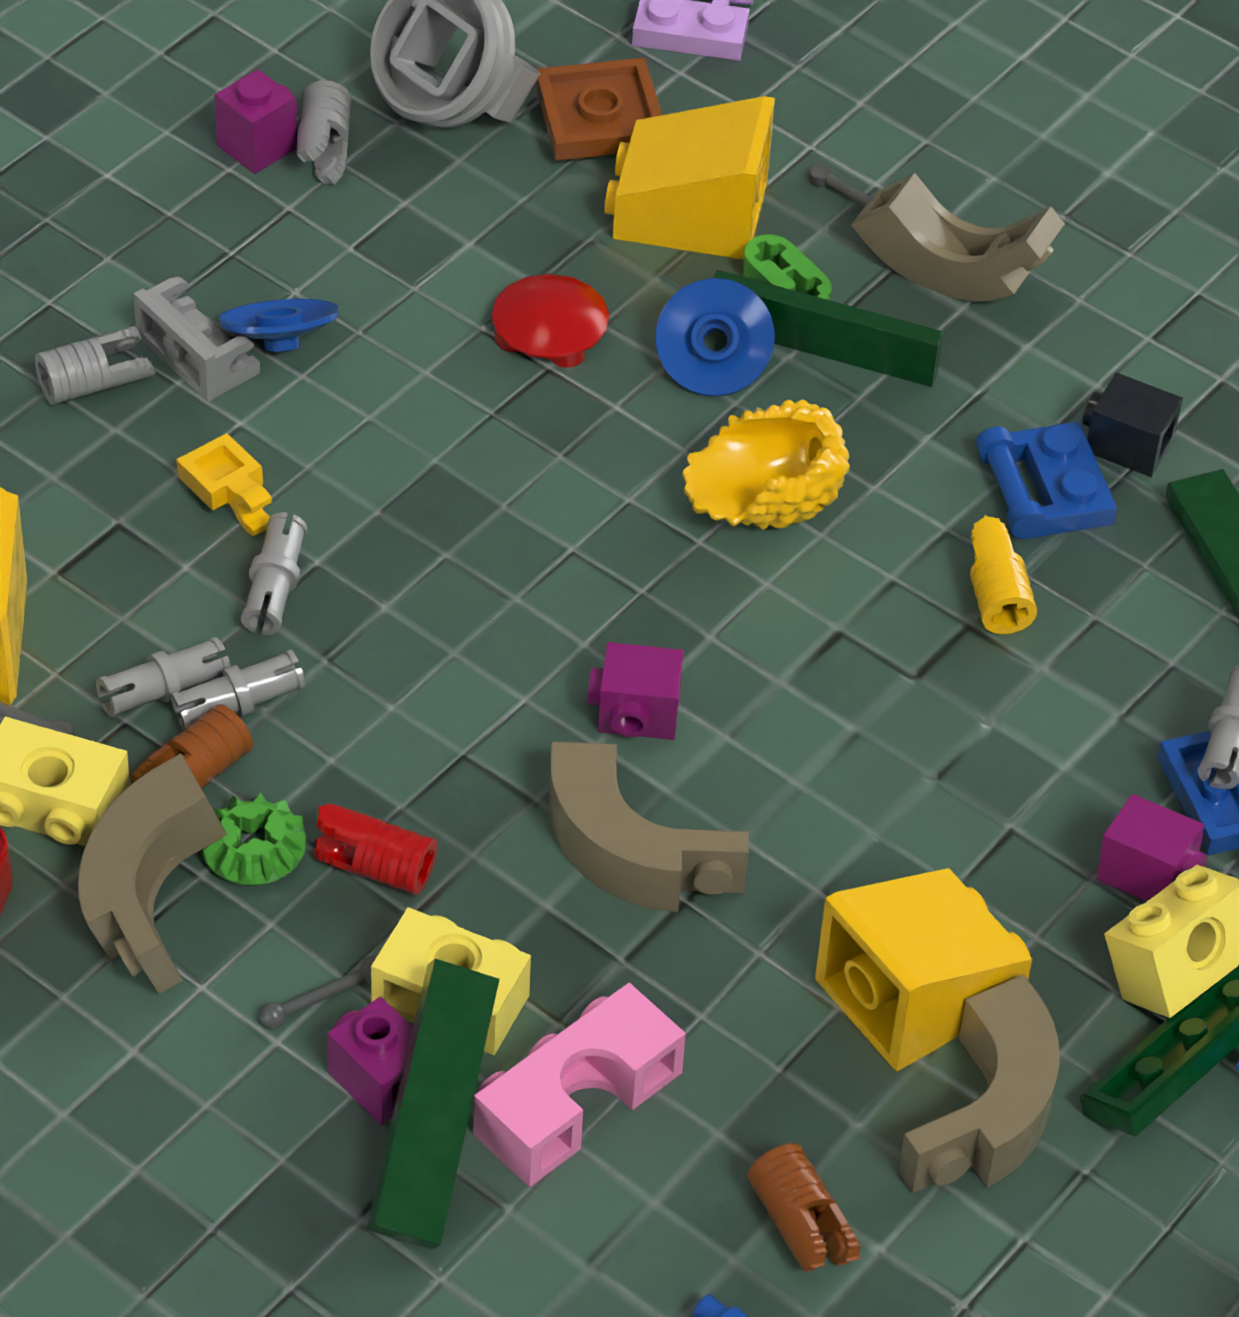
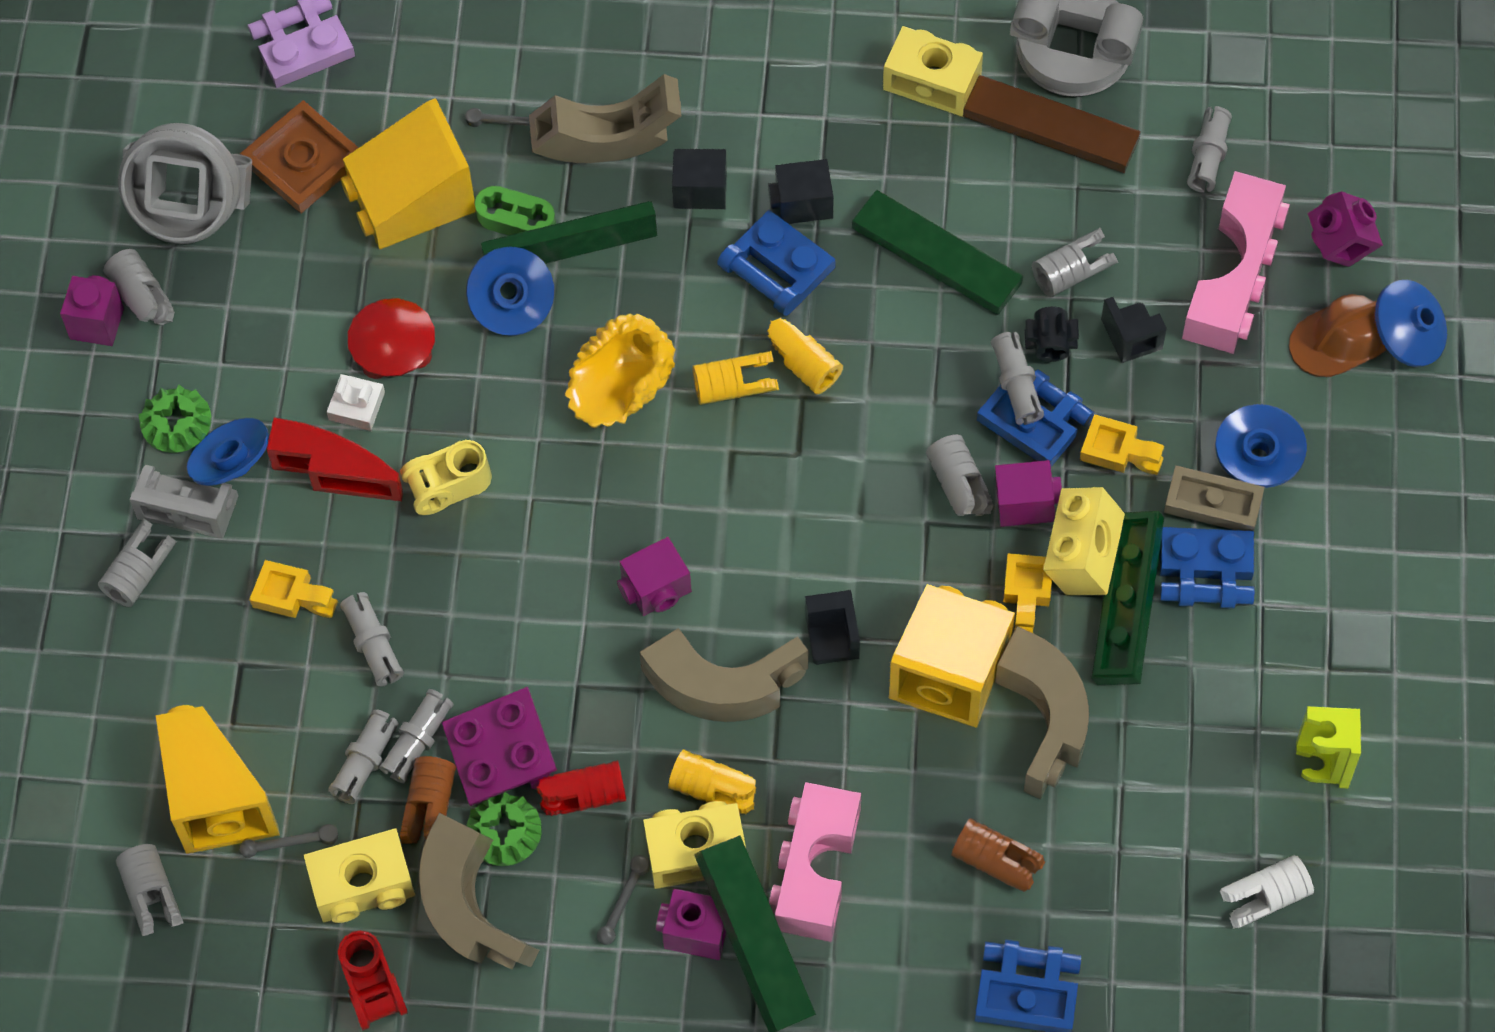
camera: 30 degrees left, 15 degrees up
none -> bright green gear [139,384,212,453]
none -> red slope [267,417,404,502]
none -> white tile [327,374,385,431]
none -> light yellow piece [400,440,492,515]
none -> magenta hinge [442,687,557,806]
none -> yellow hinge [668,749,756,814]
none -> black panel [672,149,727,209]
none -> yellow hinge [692,351,779,405]
none -> black panel [805,590,860,665]
none -> light grey hinge [926,434,994,516]
none -> yellow plate [1003,553,1052,633]

